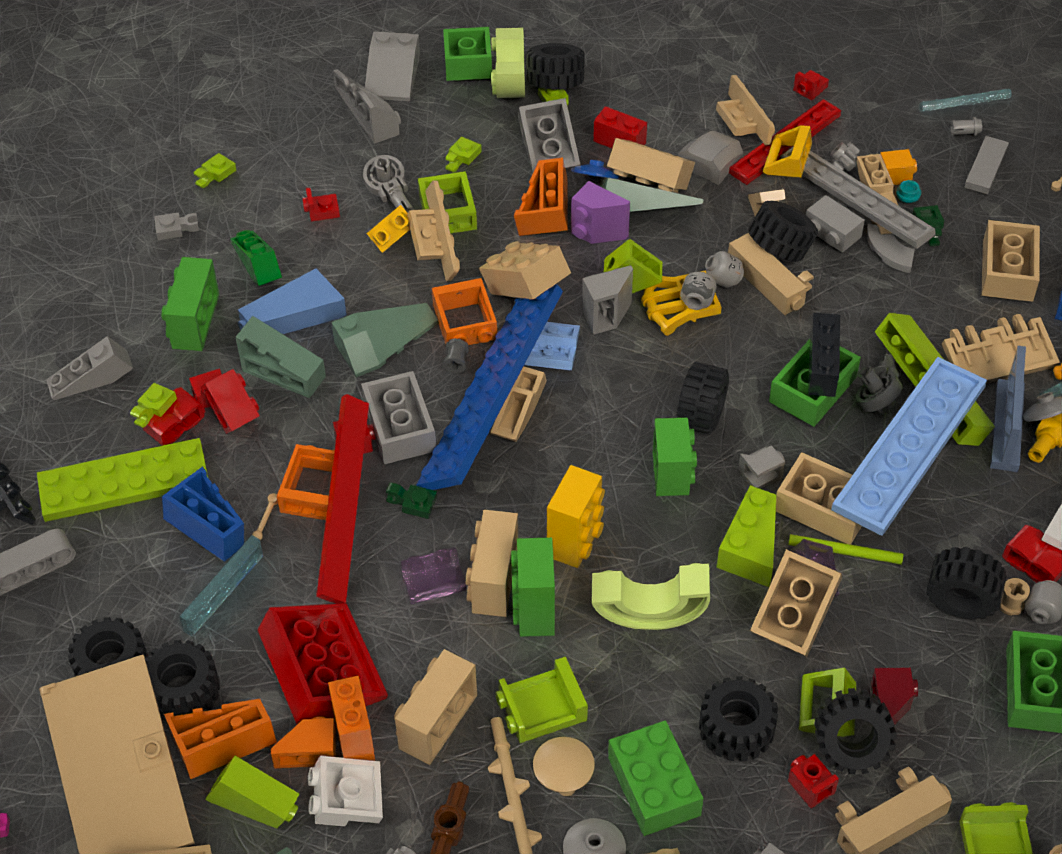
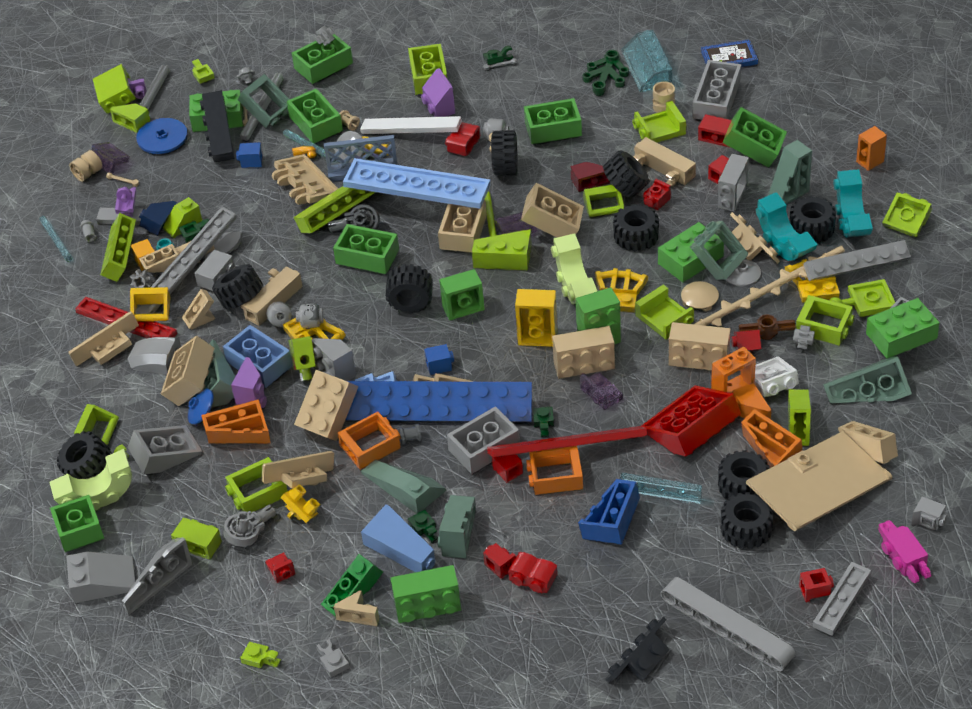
camera: 105 degrees left, 5 degrees down
lime plate [37,438,208,522] -> none
light grey slope [46,336,133,400] -> none
lime plate [130,383,177,428] -> none
red brick [200,369,260,434] -> none
tan hinge [252,493,278,541] -> none
lime plate [445,136,481,172] -> none
red brick [593,106,647,148] -> none
light grey window [738,445,785,489] -> none
red bracket [793,70,829,101] -> none
black brick [808,312,840,397] -> none
tan brick [981,220,1040,302] -> none
none -> lime tile [74,404,119,445]
none -> lime brick [100,213,136,282]
none -> medium lavender hips [115,187,137,218]
none -> dark blue slope [139,201,177,236]
none -> lime slope [163,197,202,238]
none -> lime brick [171,517,222,560]
none -> medium blue brick [223,325,293,388]
none -> tan slope [334,591,379,626]
none -> dark green plate [407,510,438,543]
none -> blue brick [424,344,454,375]
none -> yellow plate [595,268,648,313]
none -> sand green window [690,221,749,280]
none -> red brick [731,329,761,350]

